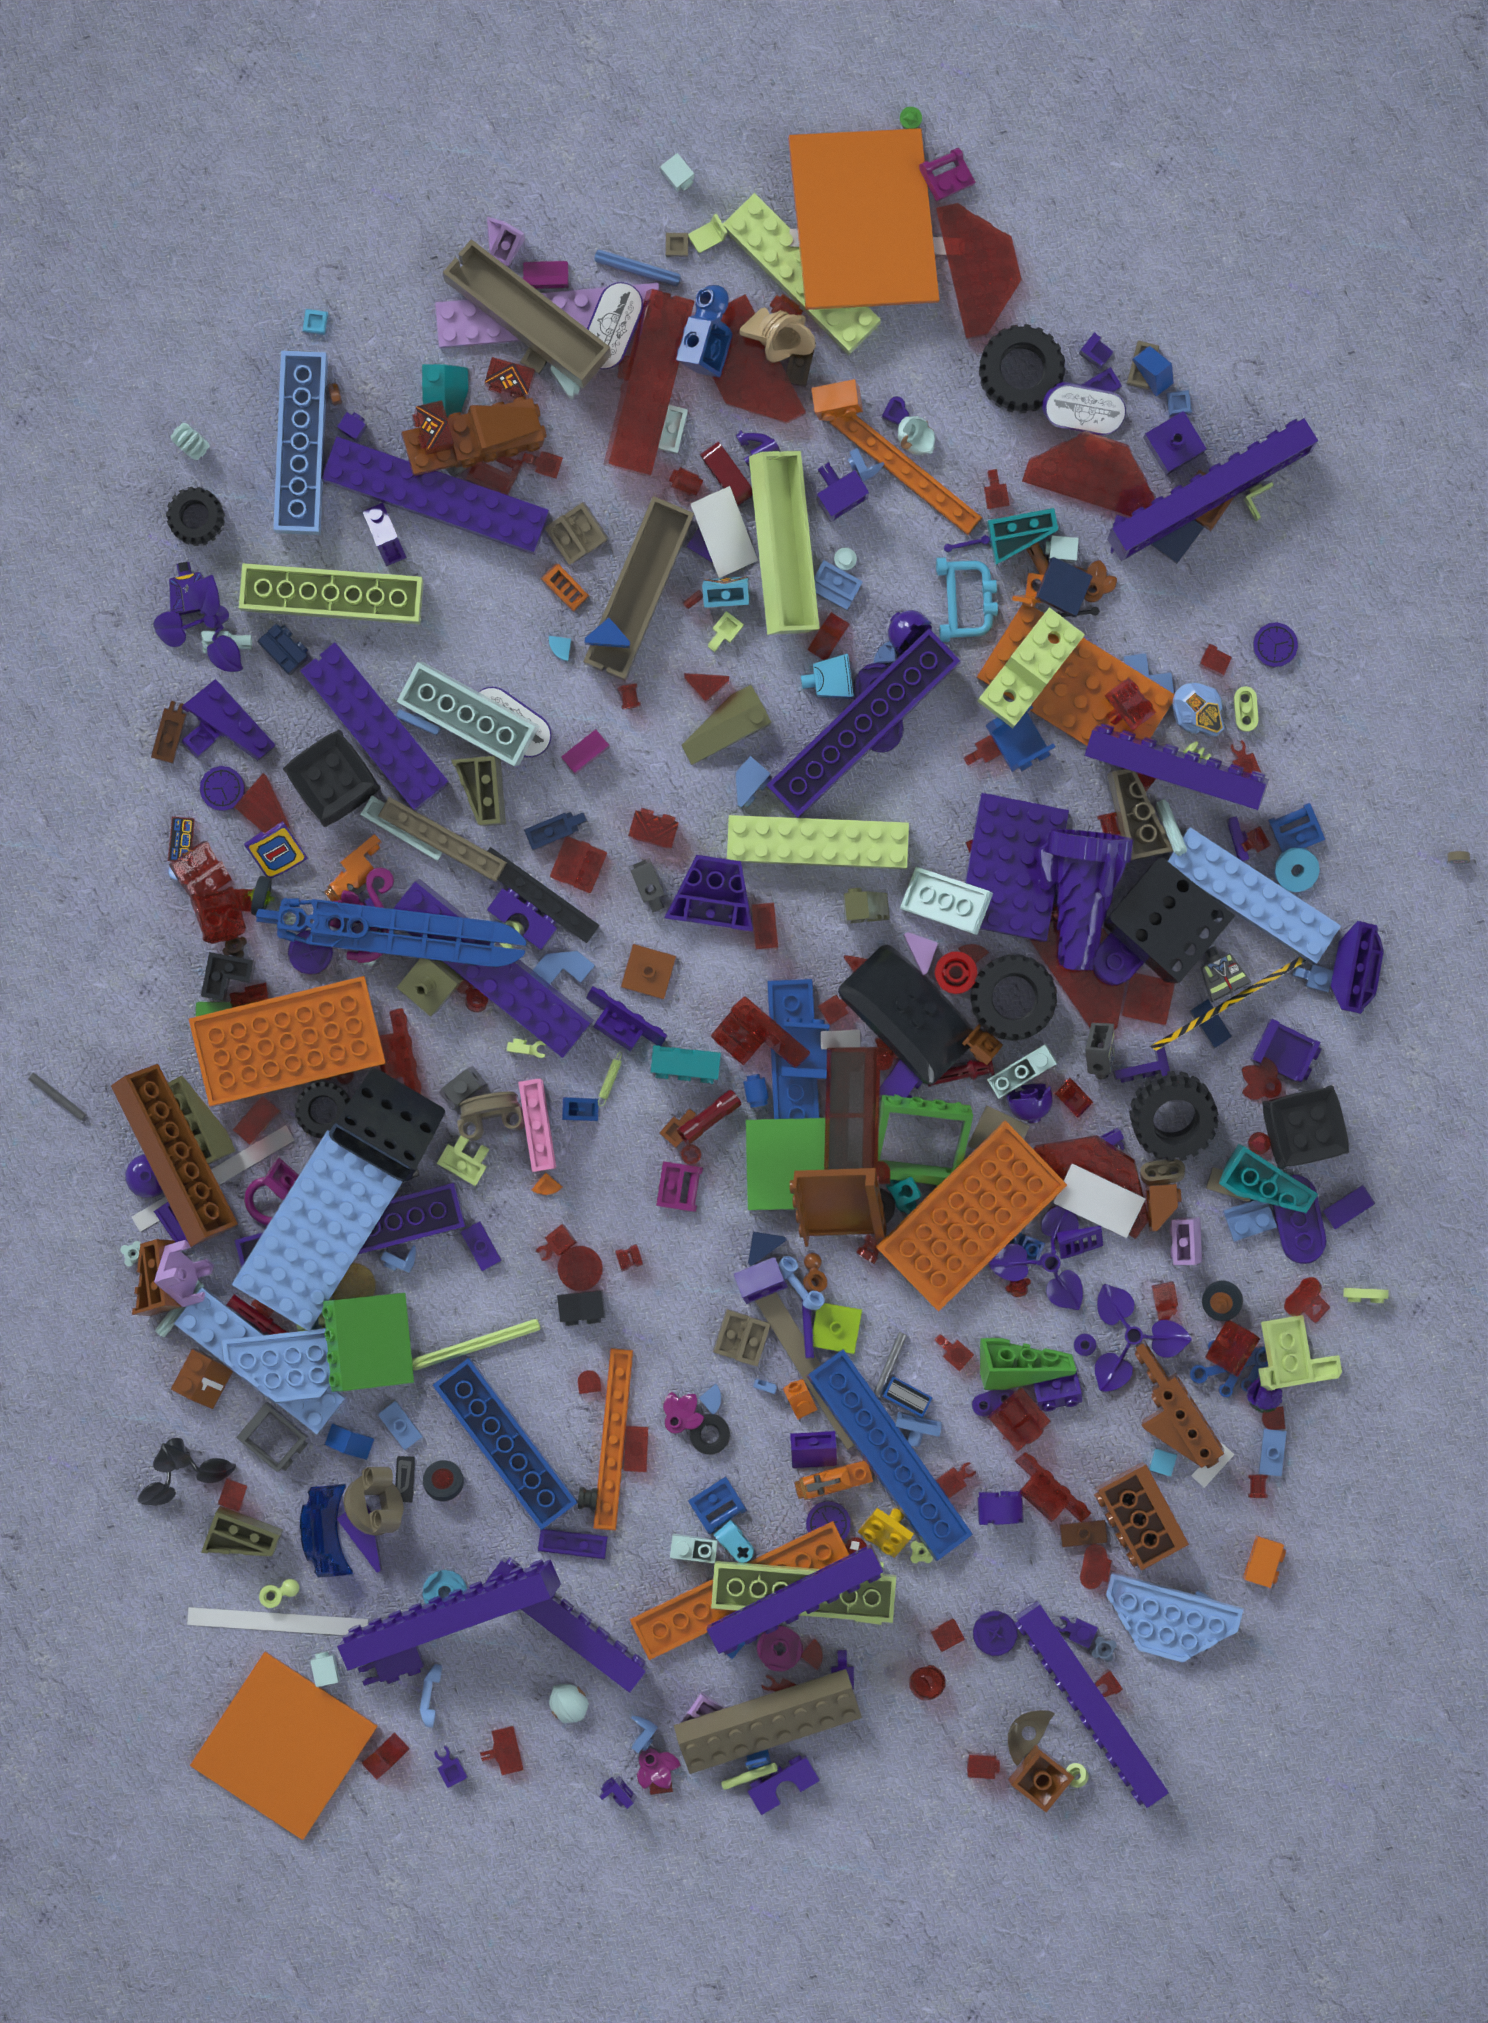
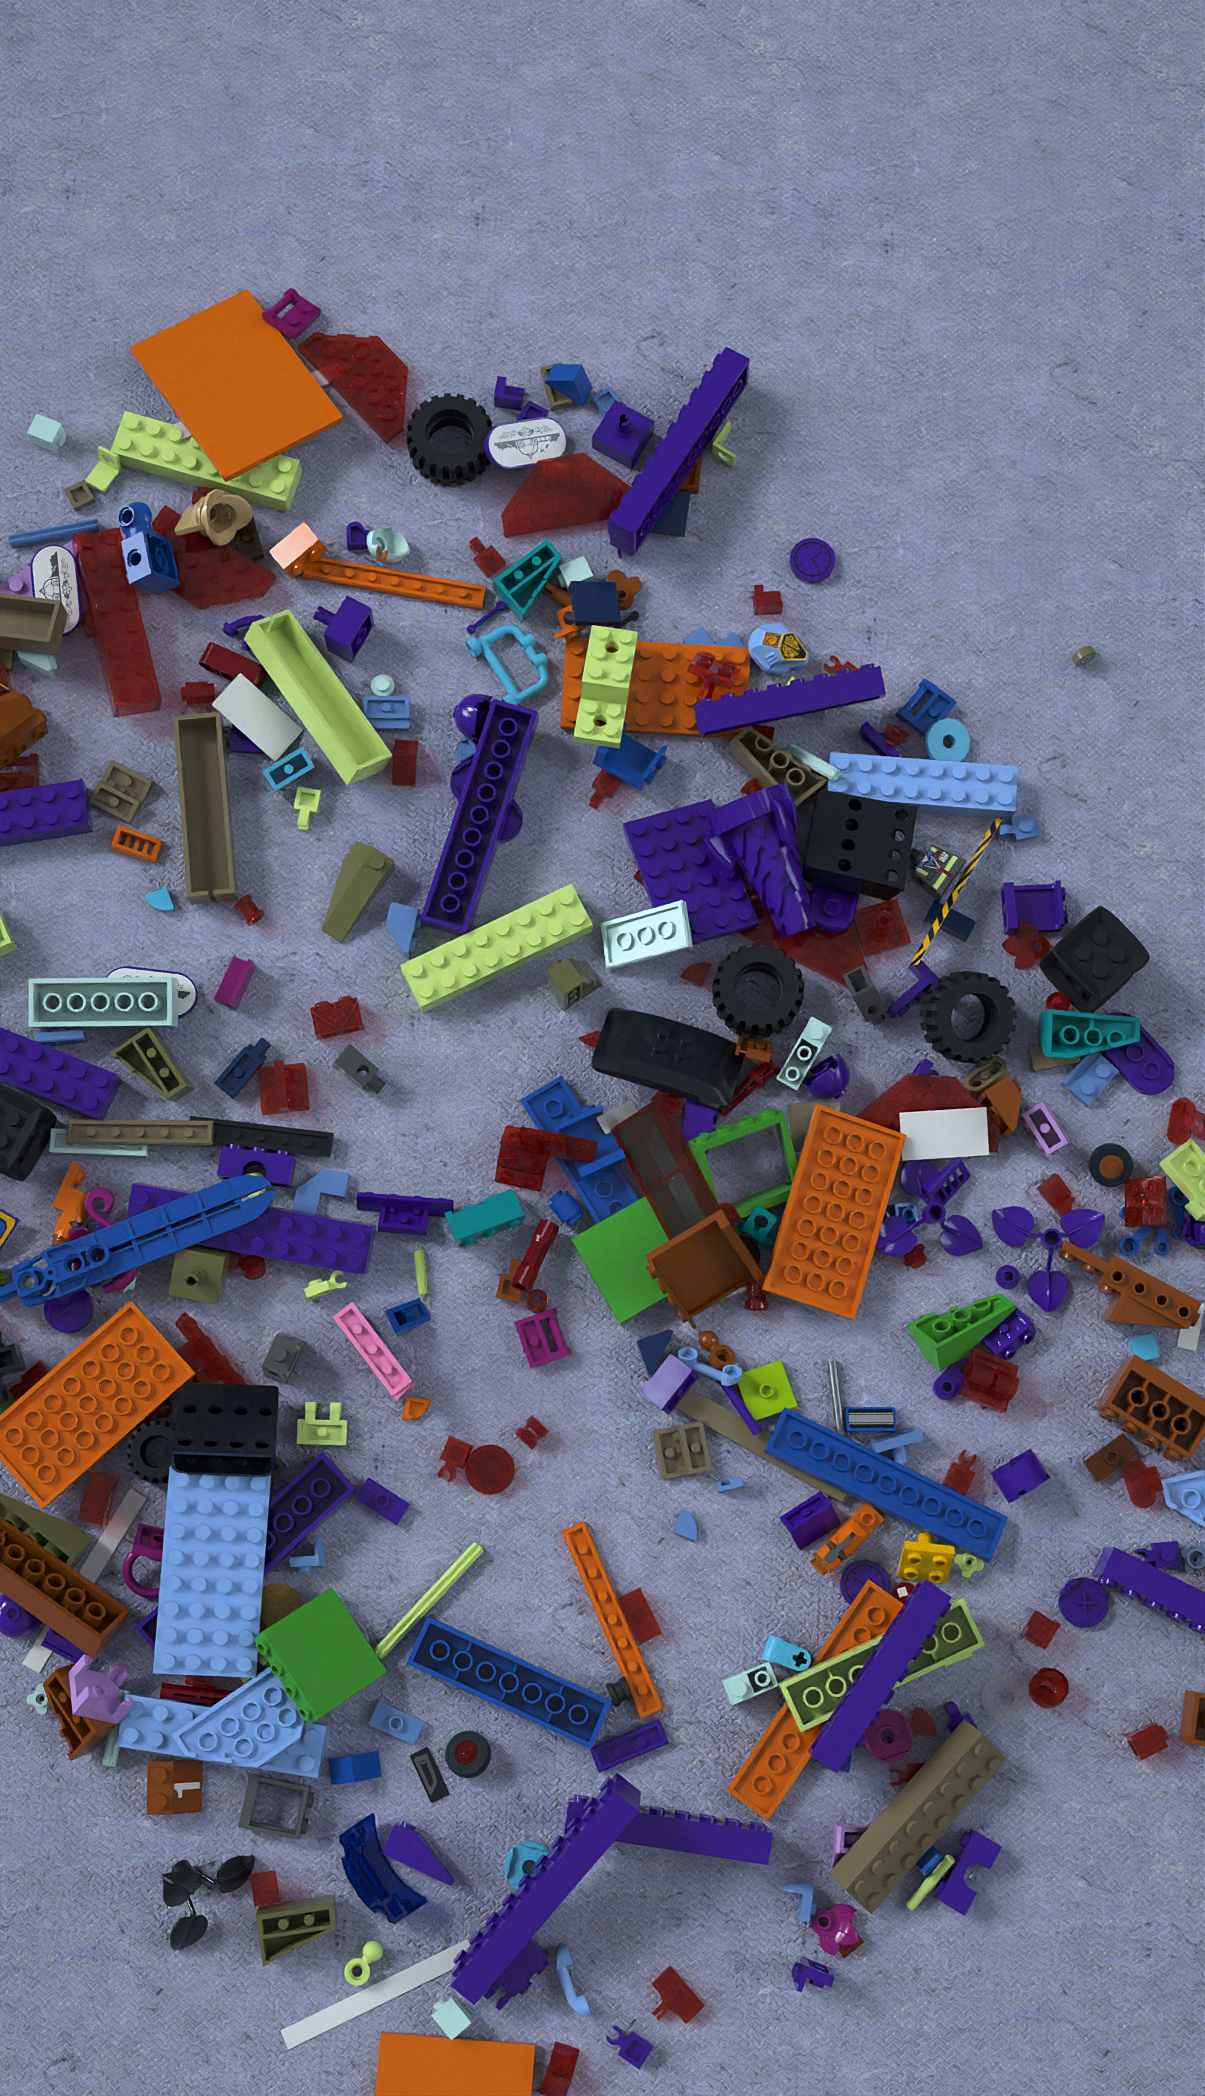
camera: 30 degrees left, 10 degrees down
dark tan piece [344,1467,404,1535] -> none
dark tan piece [457,1091,525,1141] -> none
clear red plate [522,451,563,479] -> none
light aqua hair [549,1684,589,1723] -> none
black brick [557,1290,606,1326] -> none
clear red tile [578,1370,602,1394] -> none
blue slope [584,618,630,648] -> none
dark orange plate [621,944,676,999] -> none
light aqua plate [655,404,688,454] -> none
magenta plate [663,1392,704,1434] -> none
dark purple wedge [664,855,753,932] -> none
clear red tile [682,589,703,609] -> none
clear red slope [684,673,729,704] -> none
blue plate [688,1476,748,1535] -> none
black tyre [690,1414,730,1455] -> none
clear red brick [752,903,778,951] -> none
orange bracket [783,1379,818,1420] -> none
medium azure torso [801,654,853,699] -> none
clear red plate [818,994,848,1025] -> none
medium blue plate [847,448,884,481] -> none
bright green tile [900,107,922,129] -> none
lavender slope [903,932,938,975] -> none
clear red plate [934,1334,974,1371] -> none
red piece [935,951,978,994] -> none
dark tan piece [1008,1710,1055,1766] -> none
clear red bracket [1015,1452,1091,1522] -> none
clear red slope [1052,1078,1093,1118] -> none
yellowish green plate [1234,686,1258,732] -> none
dark purple slope [1323,1185,1375,1229] -> none
dark purple wedge [1331,921,1384,1014] -> none

